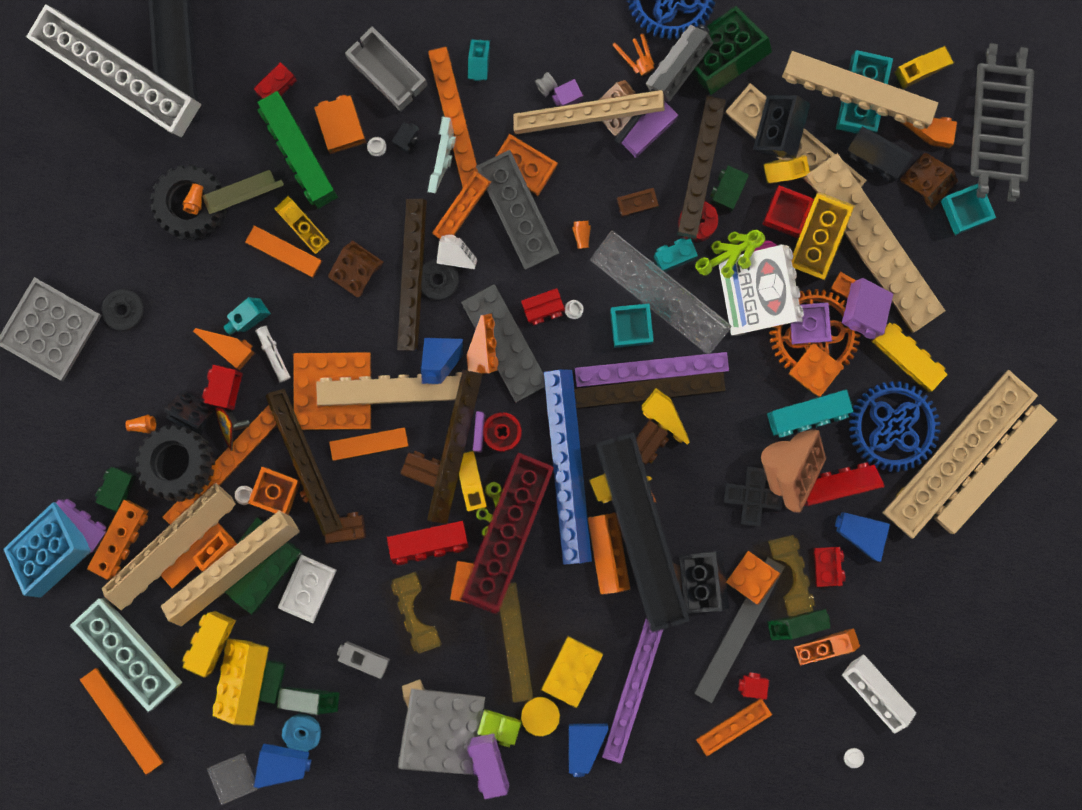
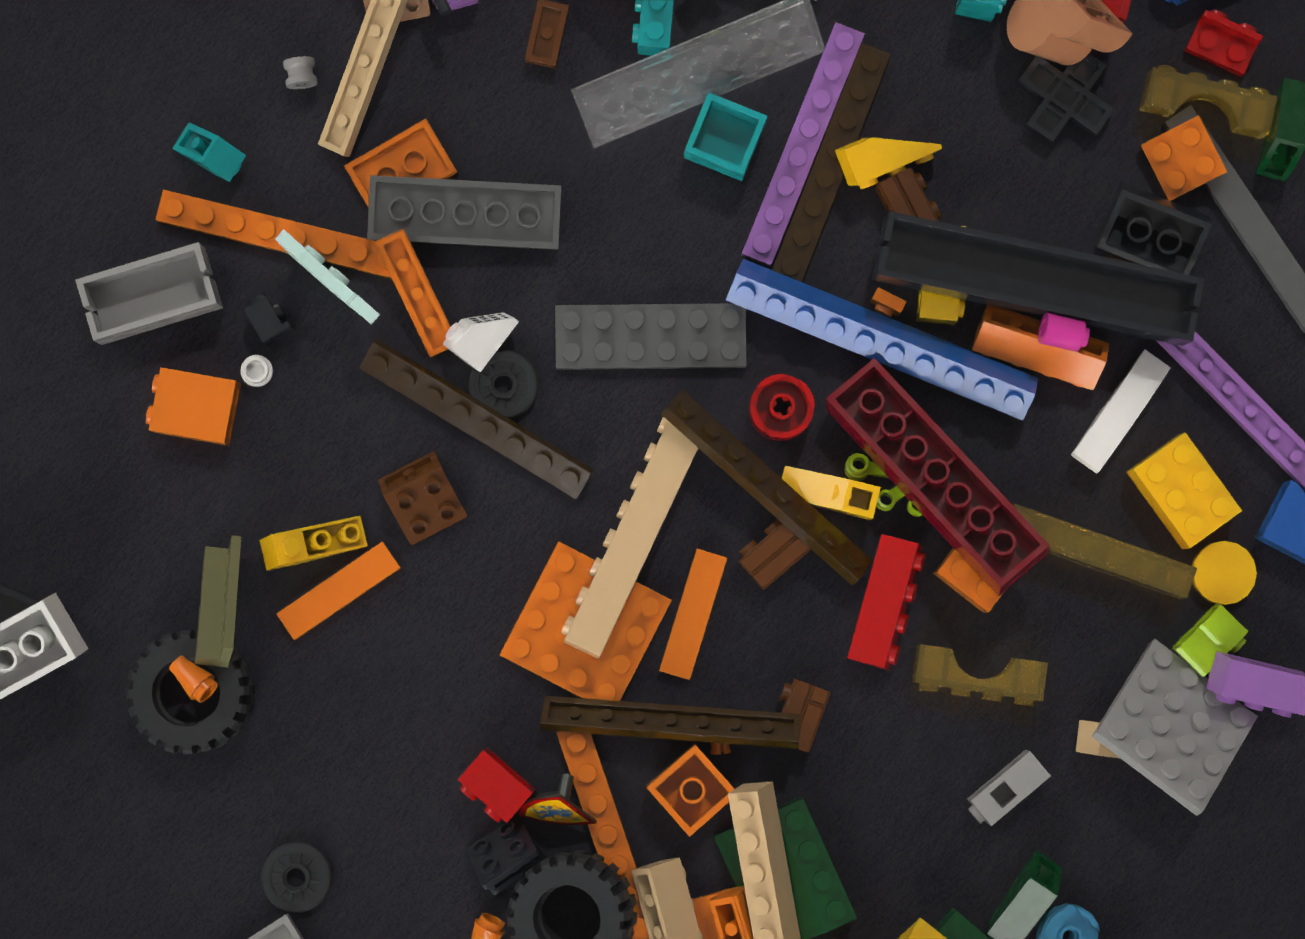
camera: 65 degrees left, 0 degrees up
orange slope [193,328,255,370] -> none
teal torso [224,297,271,335] -> none
white plate [235,486,253,505] -> none
red brick [254,62,297,99] -> none
white pin [255,326,291,383] -> none
green brick [257,91,338,209] -> none
white tile [278,555,337,623] -> none
blue slope [421,338,463,384] -> none
orange slope [467,313,498,373] -> none
medium lavender tile [473,412,485,453] -> none
red brick [521,288,565,326] -> none
medium lavender brick [552,79,583,106] -> none
white plate [565,300,583,319] -> none
orange cone [572,221,591,248] -> none
none -> orange plate [870,287,907,318]
none -> dark pink brick [1038,312,1090,352]
none -> white slope [1071,350,1170,474]

